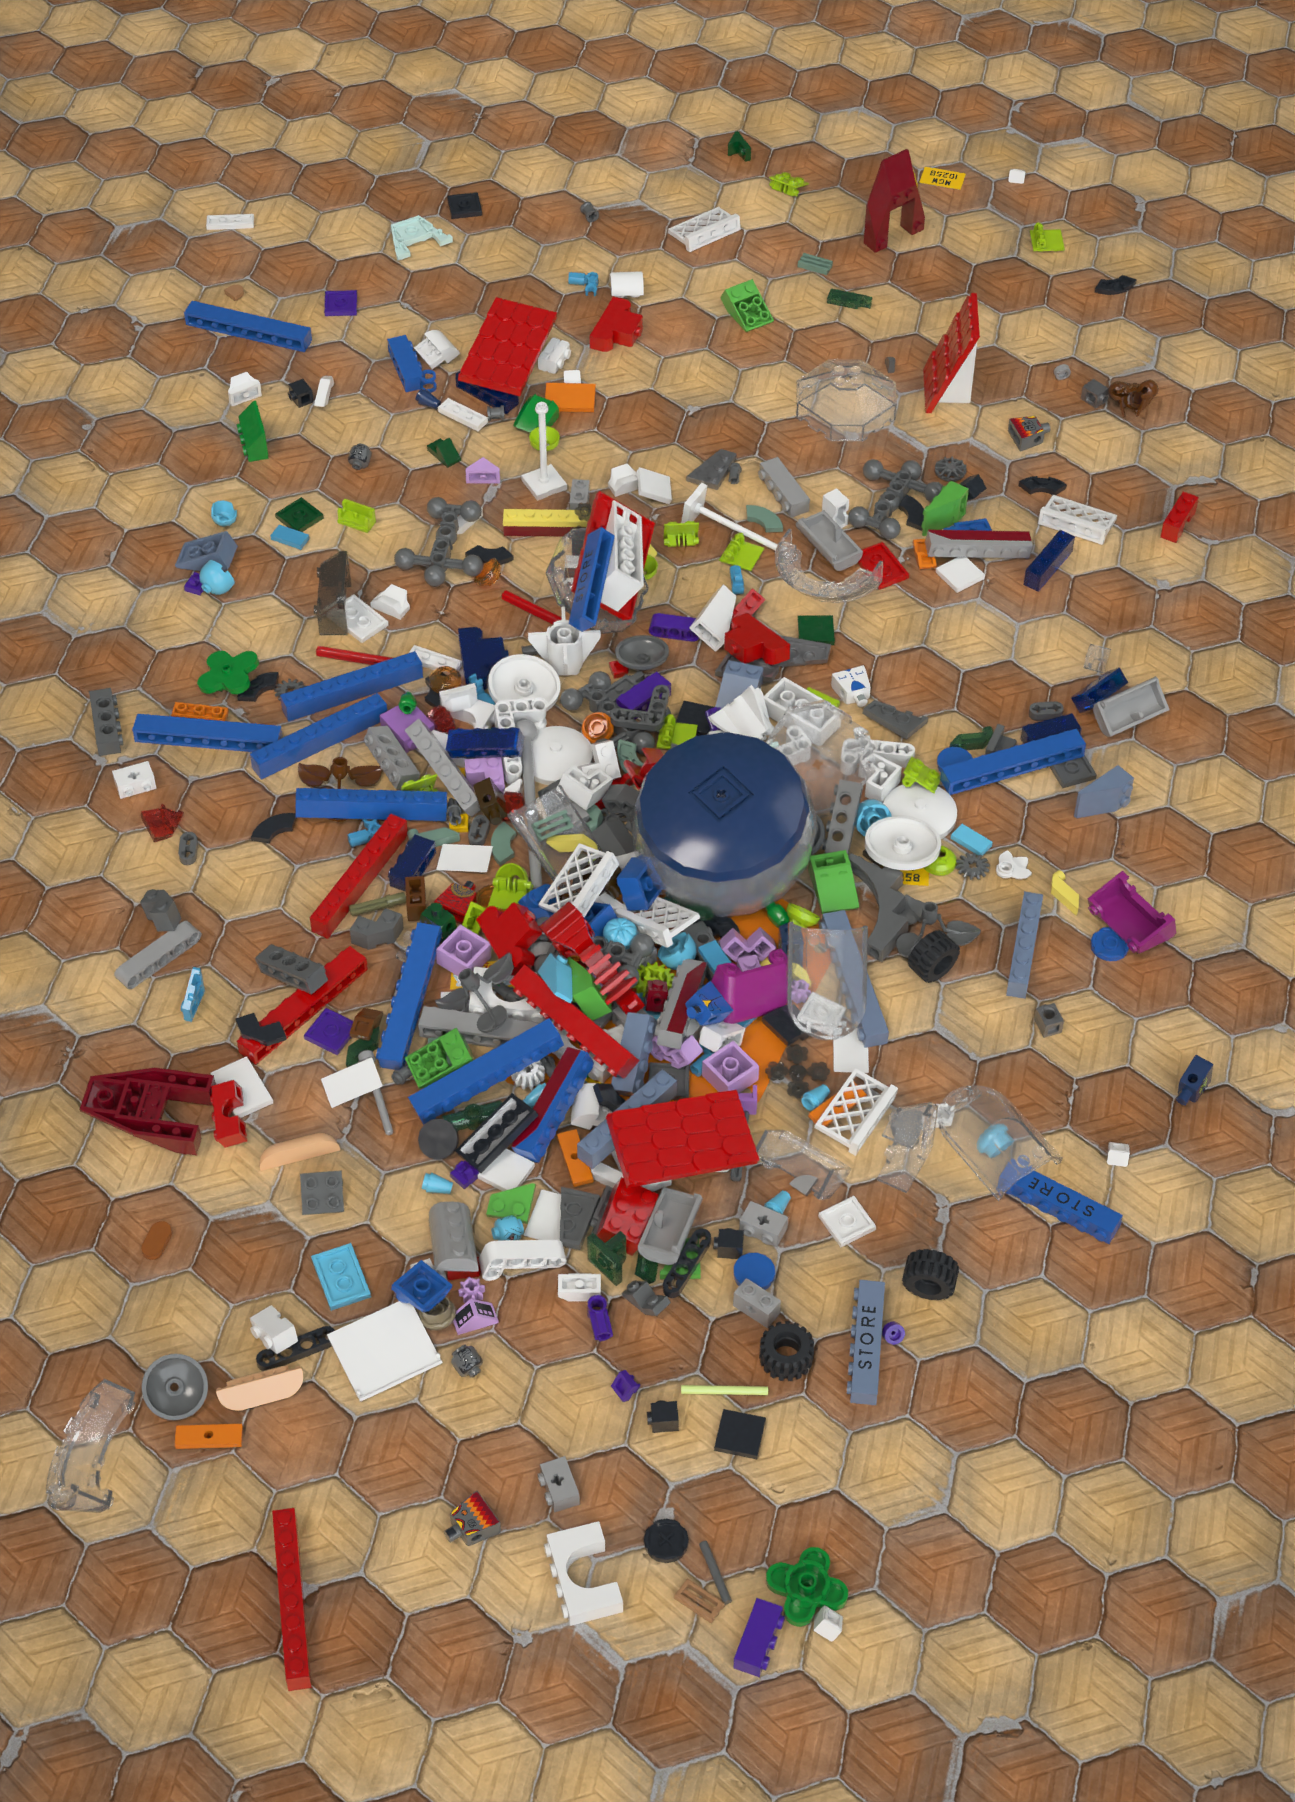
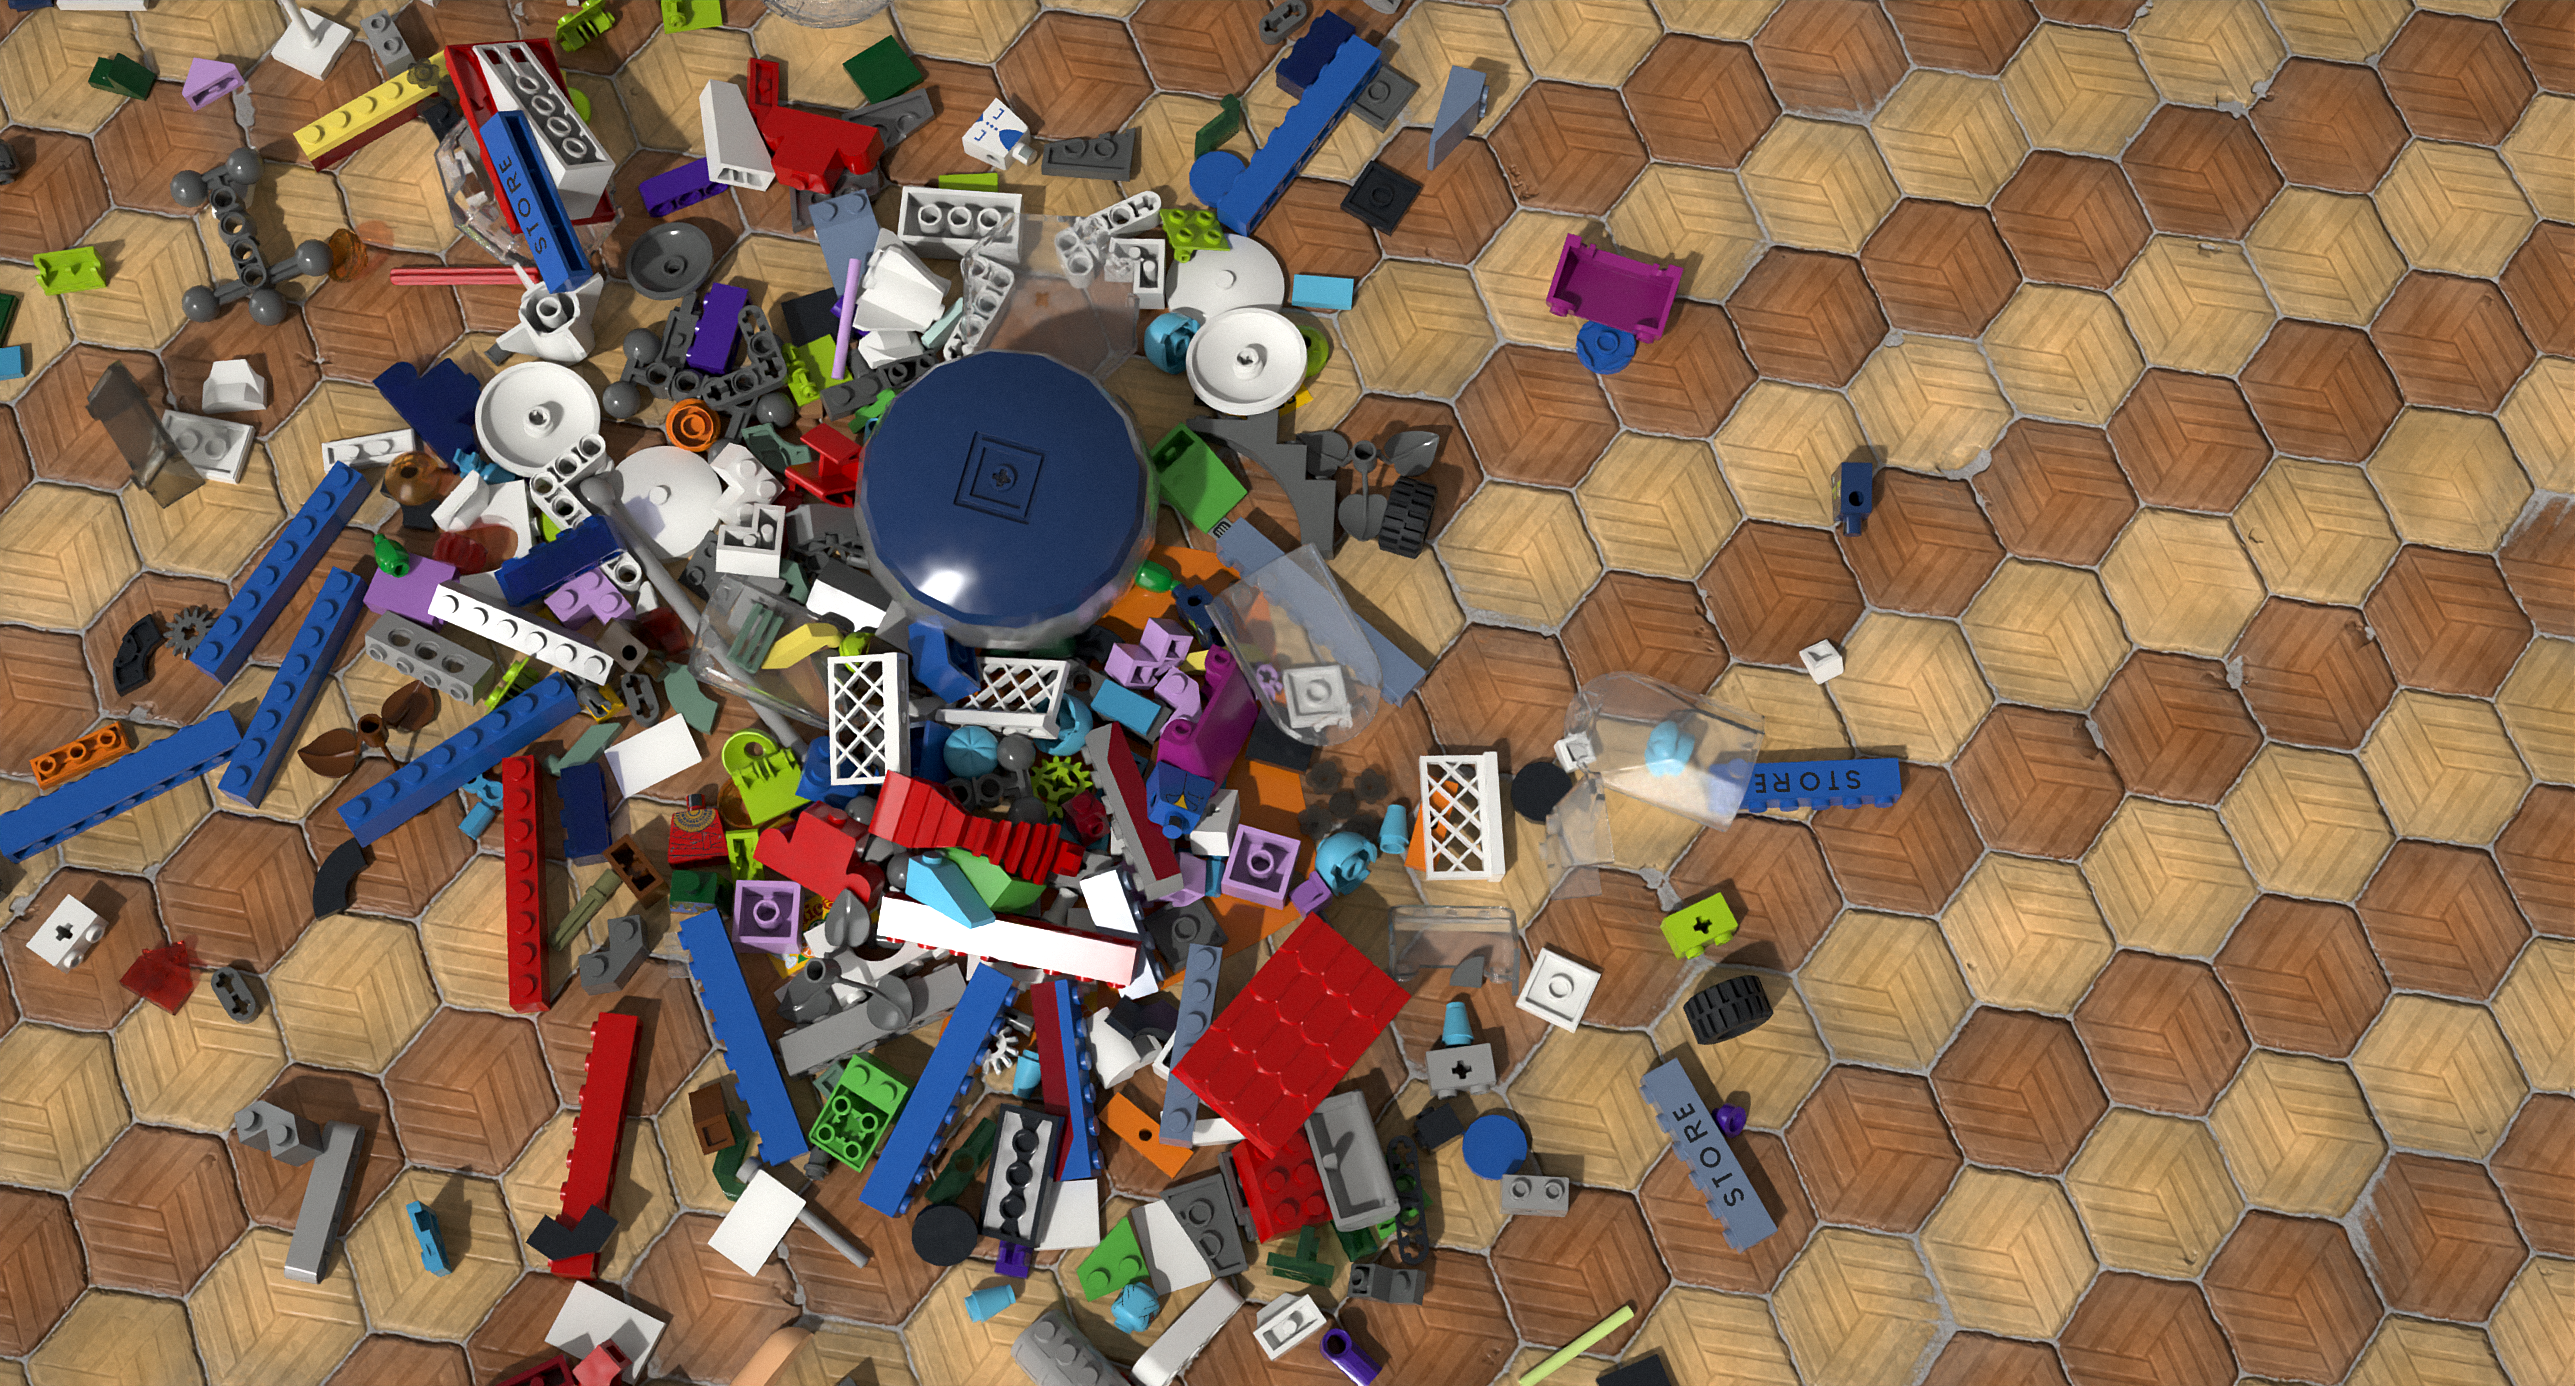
camera: 35 degrees left, 20 degrees up
green plant [197,651,259,694] -> none
dark grey brick [255,944,328,994] -> none
dark purple tile [304,1008,353,1055] -> none
red axle [316,646,392,665] -> none
black tile [465,545,514,565] -> none
red tile [609,660,629,679] -> none
dark azure bar [729,565,744,594] -> none
black tyre [759,1321,814,1381] -> none
lime piece [786,903,820,929] -> none
brick [822,779,863,856] -> none
white sticker [833,1027,869,1073] -> none
dark grey gear [956,852,990,880] -> none
dark grey panel [985,724,1017,755] -> none
white plate [996,851,1032,879] -> none
sand blue brick [1006,891,1043,999] -> none
flat silver brick [1034,1003,1064,1038] -> none
light yellow piece [1051,870,1079,915] -> none
none -> lavender bar [831,259,862,380]
none -> medium azure cylinder [1315,831,1377,896]
none -> black tile [1340,160,1421,237]
none -> lime brick [1660,892,1739,960]

